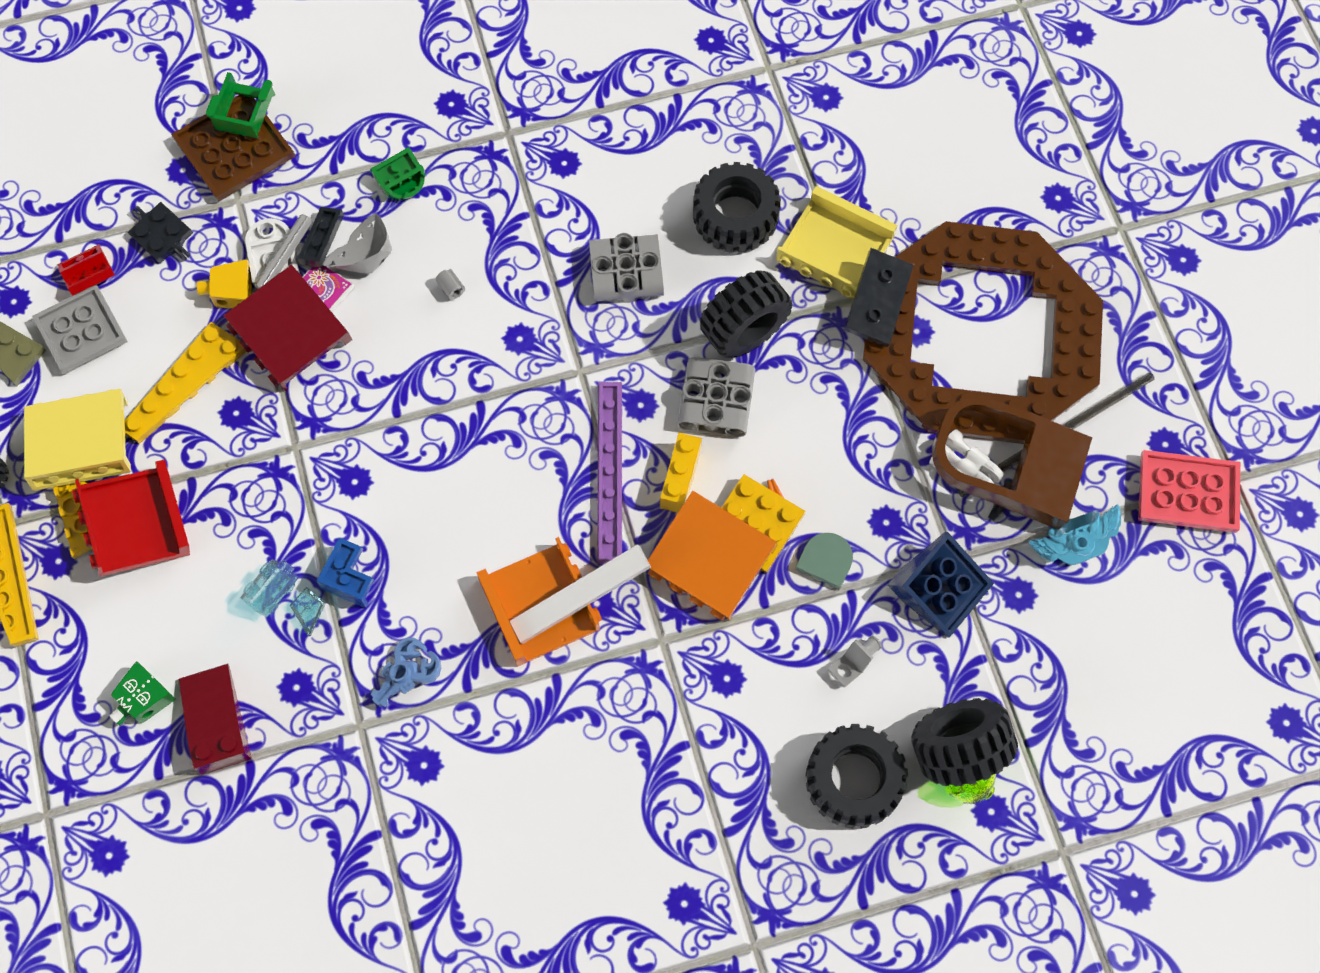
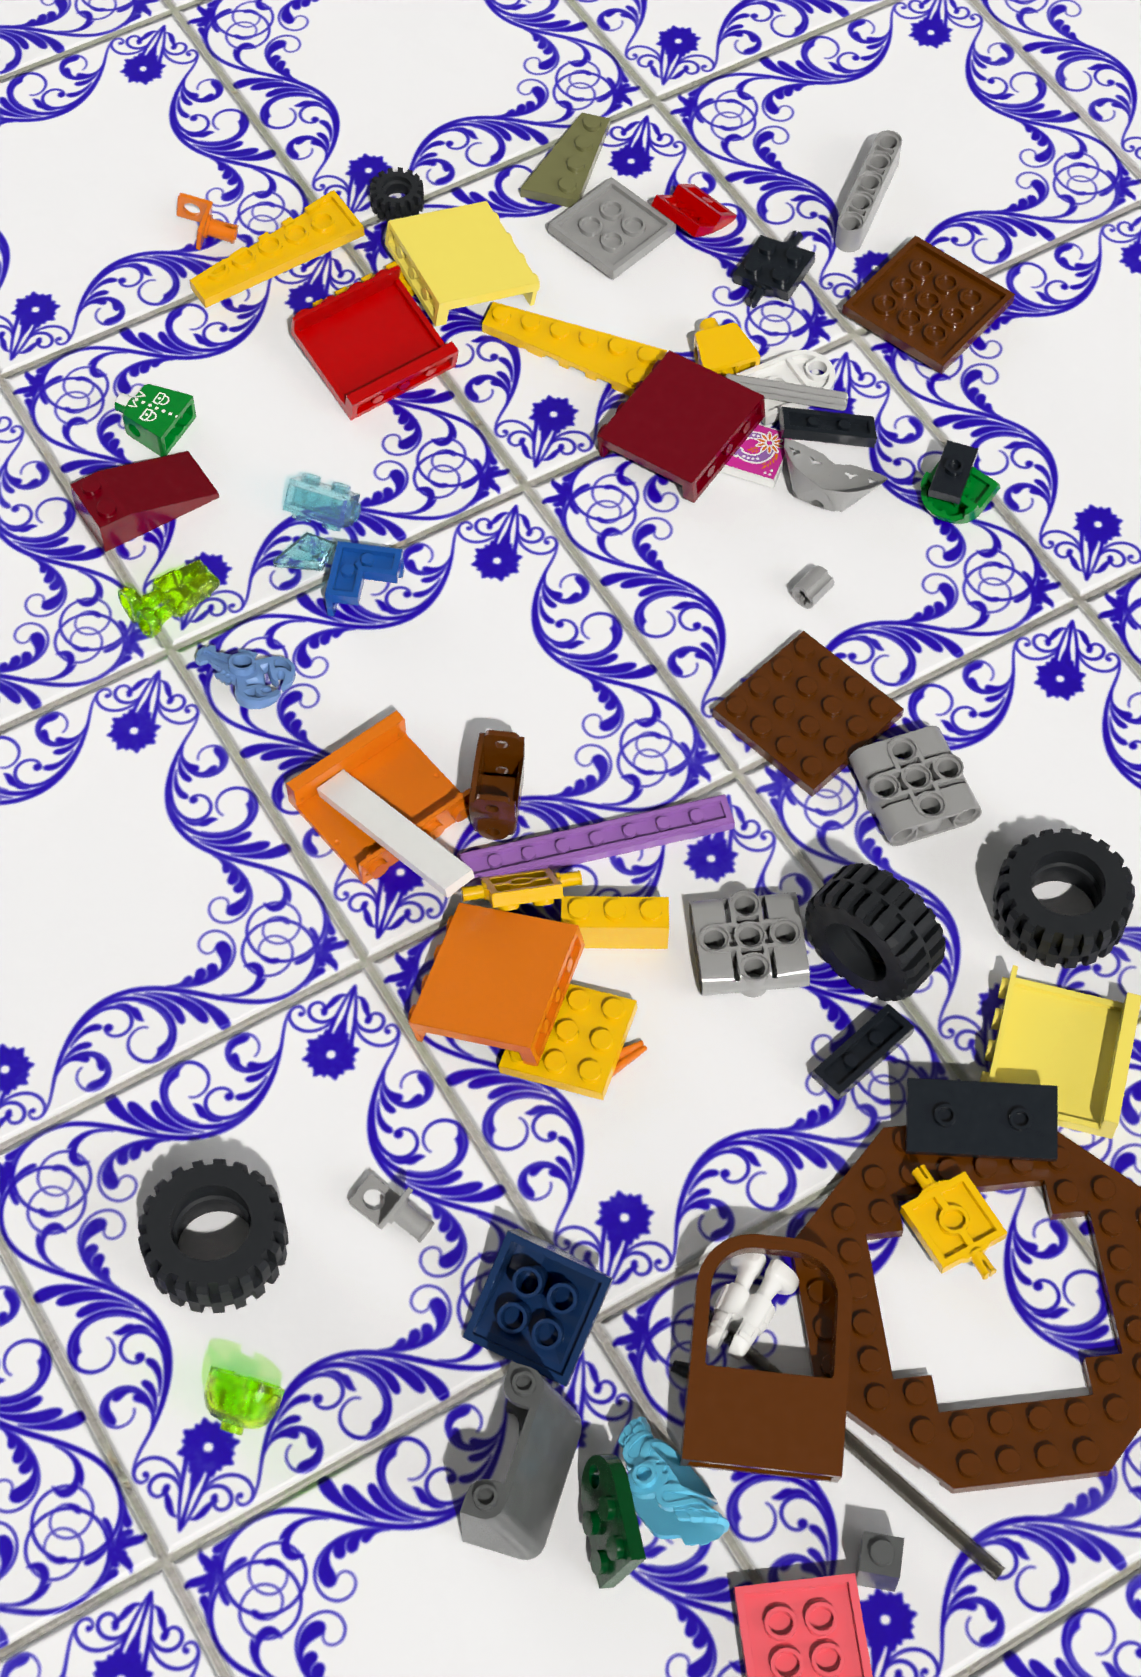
camera: 75 degrees right, 10 degrees down
green piece [206,72,275,139] -> none
sand green tile [795,533,853,590] -> none
black tyre [911,698,1018,787] -> none
none -> clear neon green piece [118,559,220,638]
none -> dark grey windscreen [460,1361,582,1560]
none -> yellow plate [461,868,582,911]
none -> reddish brown piece [469,730,525,840]
none -> dark green plate [581,1454,646,1589]
none -> reddish brown plate [712,631,904,797]
none -> black plate [812,1004,915,1101]
none -> light grey beam [835,130,902,253]
none -> dark grey brick [856,1531,904,1592]
none -> yellow plate [900,1164,1007,1280]
none -> black plate [928,440,978,504]

